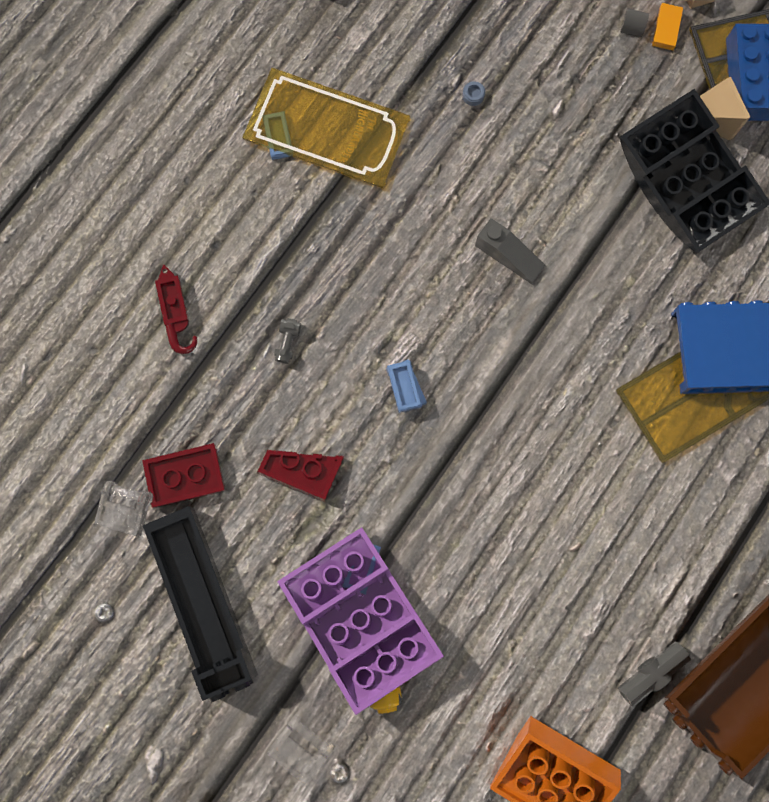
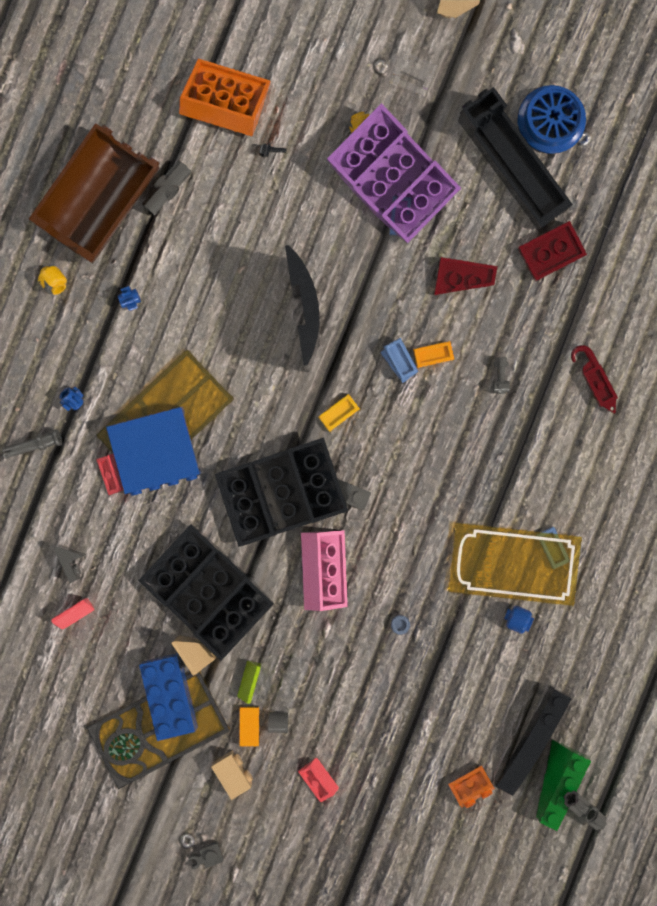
camera: 170 degrees right, 10 degrees up
clear plate [94,481,153,536] -> none
none -> blue gear [118,286,141,311]
none -> black slope [215,437,348,547]
none -> lime slope [237,660,261,704]
none -> black hand [259,144,286,157]
none -> black slope [285,245,320,372]
none -> bright pink slope [301,530,348,611]
none -> yellow tile [318,394,360,432]
none -> light orange tile [413,341,454,368]
none -> blue head [504,605,534,634]
none -> blue piece [517,85,586,154]

